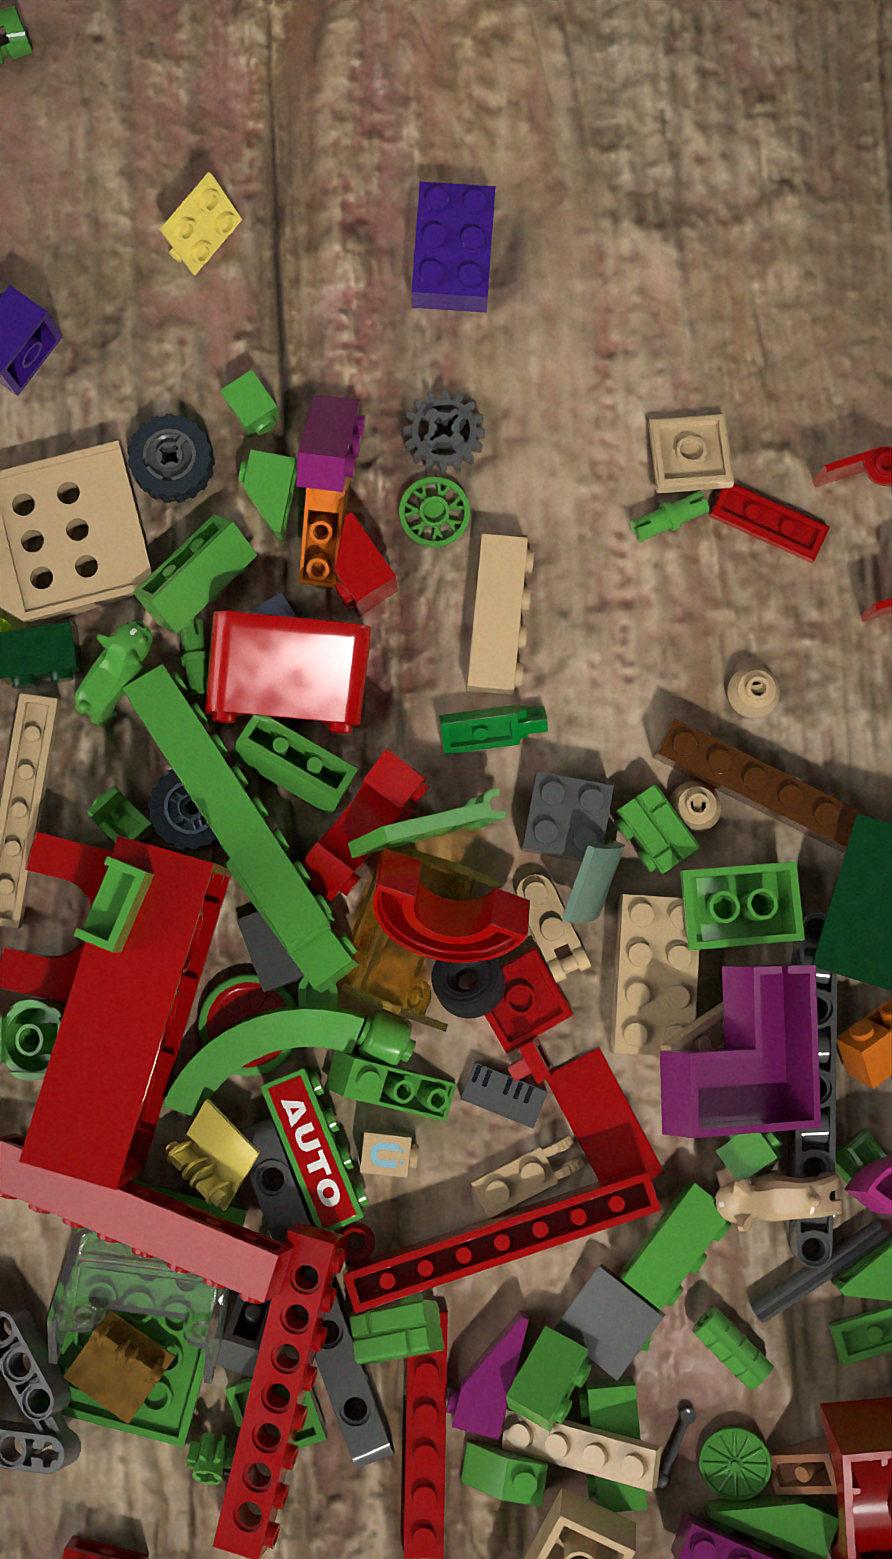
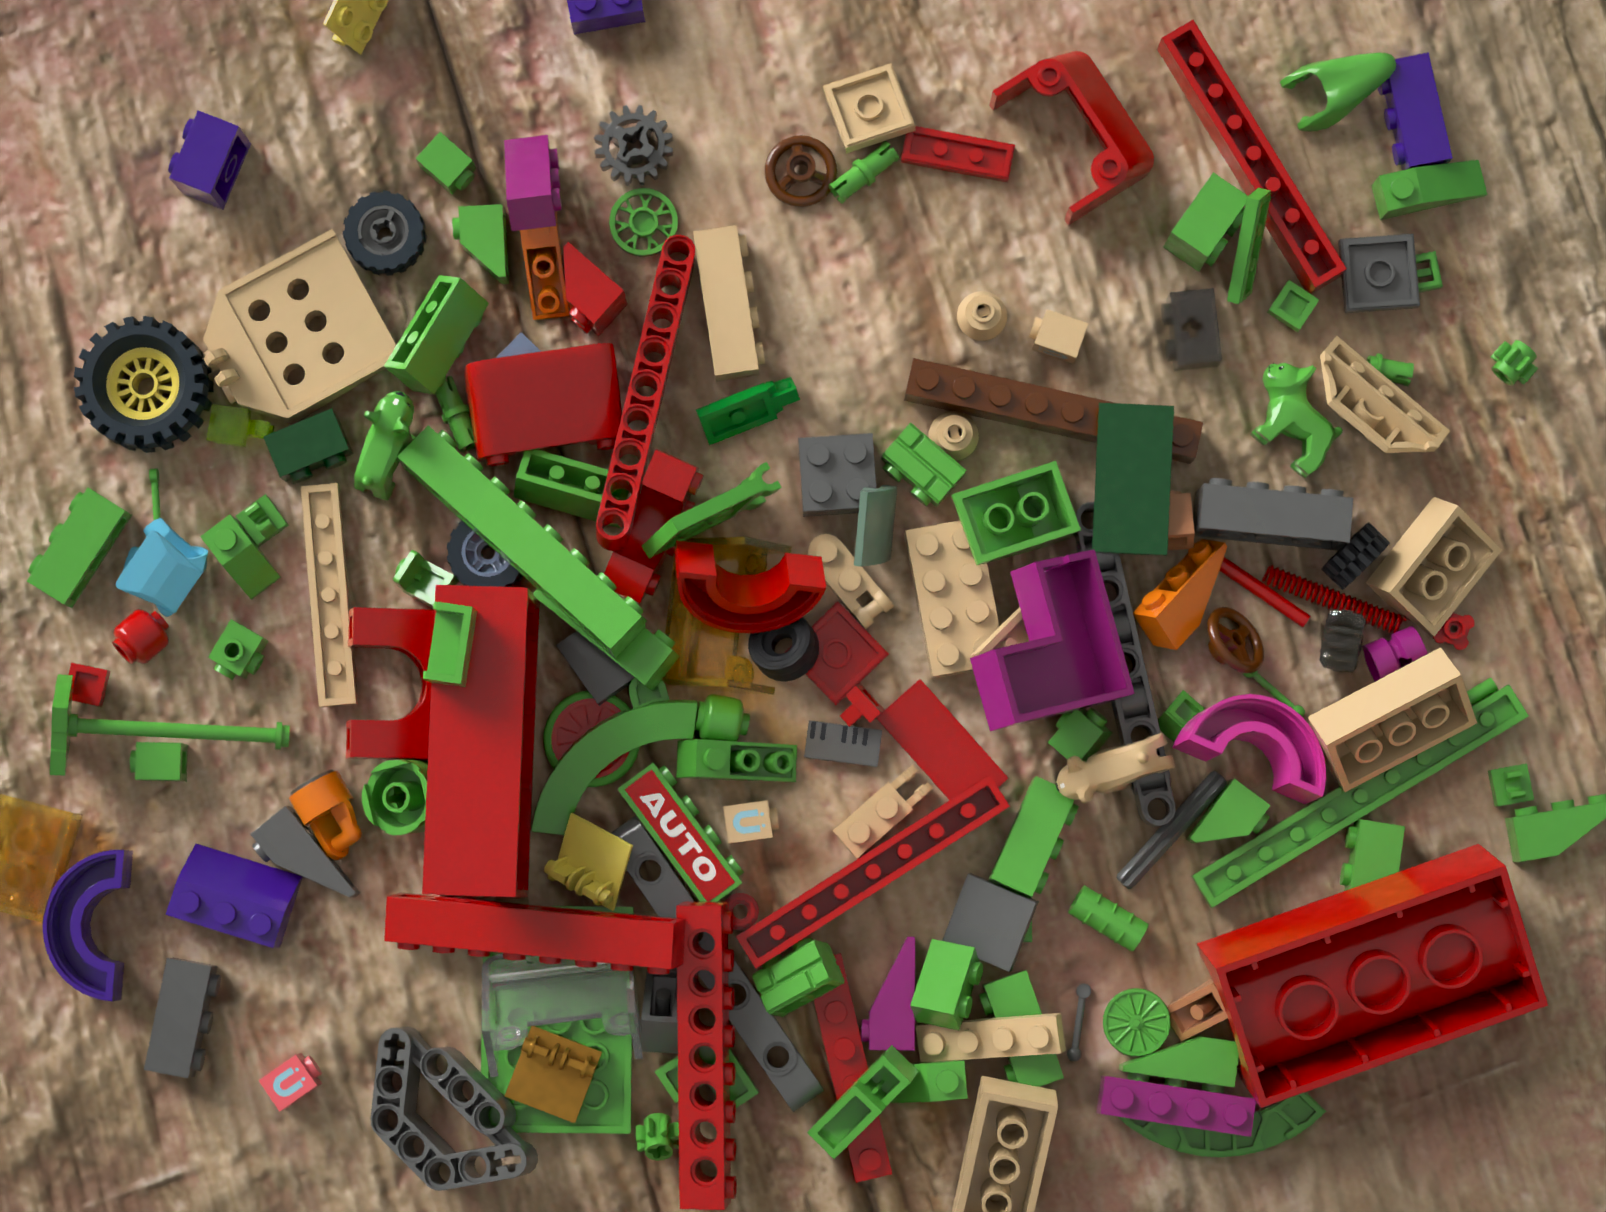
camera: 15 degrees left, 0 degrees up
none -> red beam [596,234,695,551]
none -> reddish brown piece [765,135,837,207]
none -> bright green slope [807,1045,919,1159]
none -> tan brick [1029,309,1088,364]

